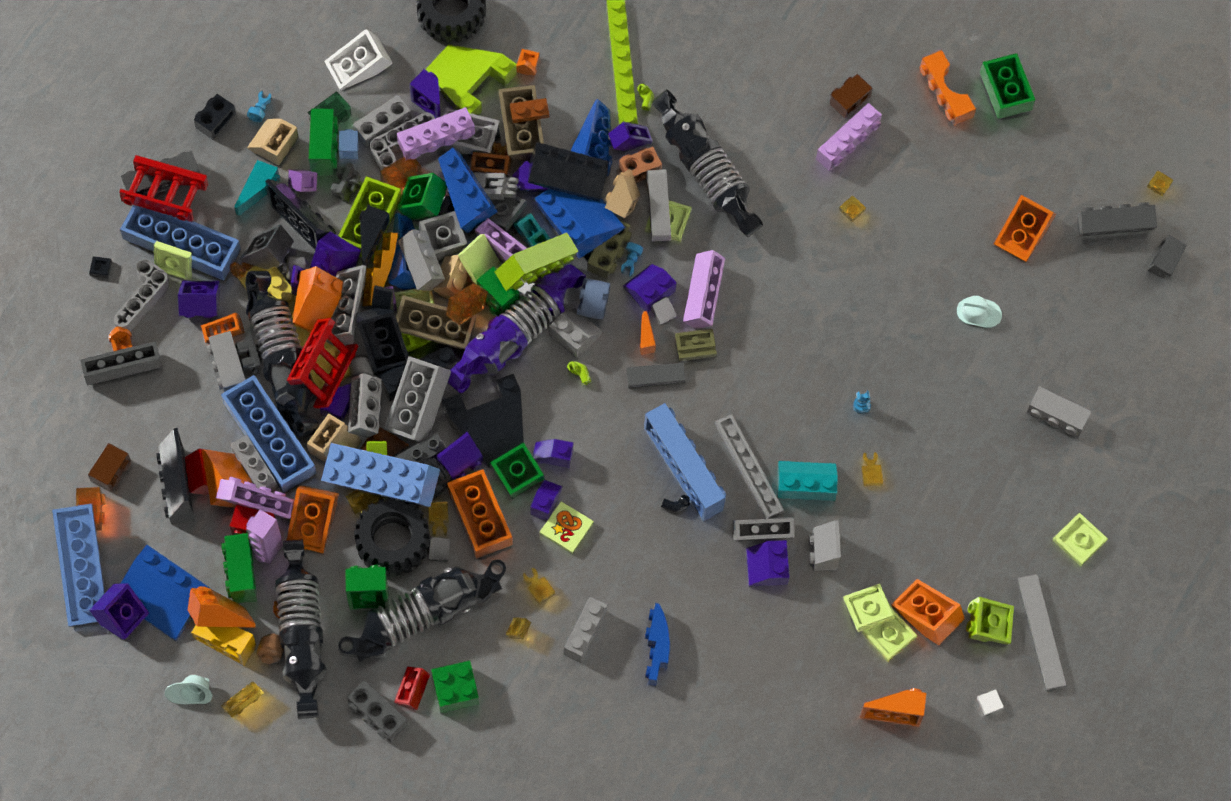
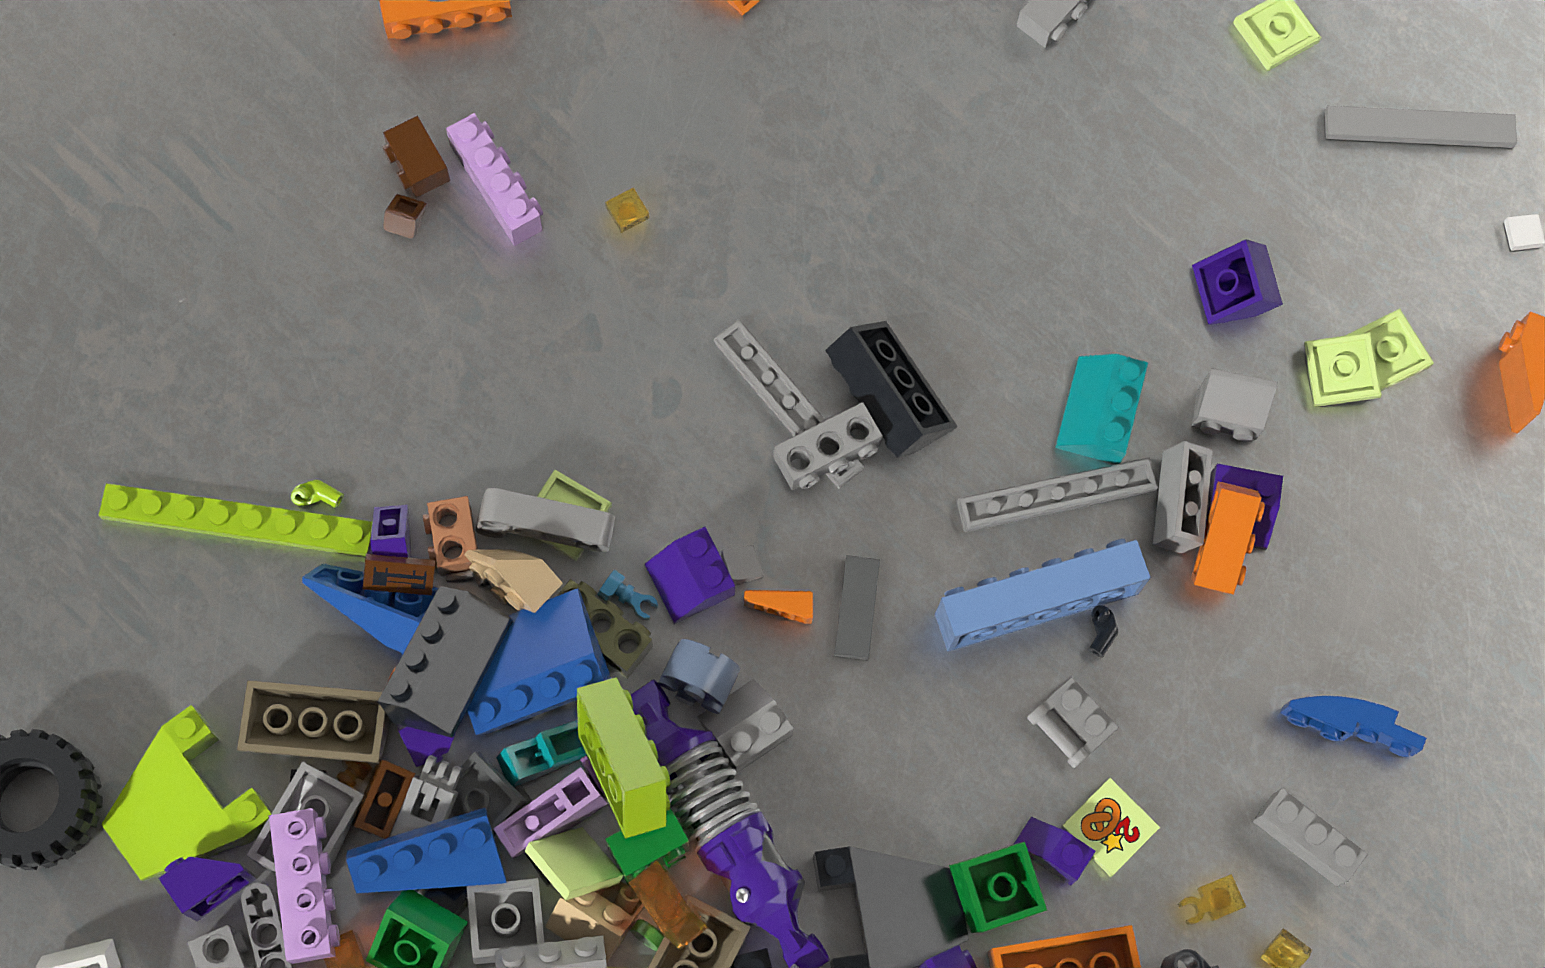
camera: 80 degrees left, 5 degrees up
dark orange plate [510,98,549,123] -> none
orange tile [517,49,540,76] -> none
dark purple slope [533,439,574,468] -> none
lime arm [567,361,591,385] -> none
black piece [652,89,763,237] -> none
olive plate [675,329,717,361] -> none
lavender brick [683,250,725,329] -> none
dark azure piece [853,390,871,413] -> none
clear yellow plate [861,452,883,487] -> none
orange slope [891,579,965,645] -> none
light aqua piece [957,296,1002,328] -> none
lime plate [966,597,1014,645] -> none
none -> reddish brown tile [363,554,435,596]
none -> reddish brown slope [383,194,427,239]
none -> light grey tile [714,319,865,489]
none -> light grey brick [773,402,882,491]
none -> black slope [825,321,958,458]
none -> light grey plate [1027,677,1119,769]
none -> orange brick [1191,481,1265,595]
none -> dark purple slope [1192,239,1283,325]

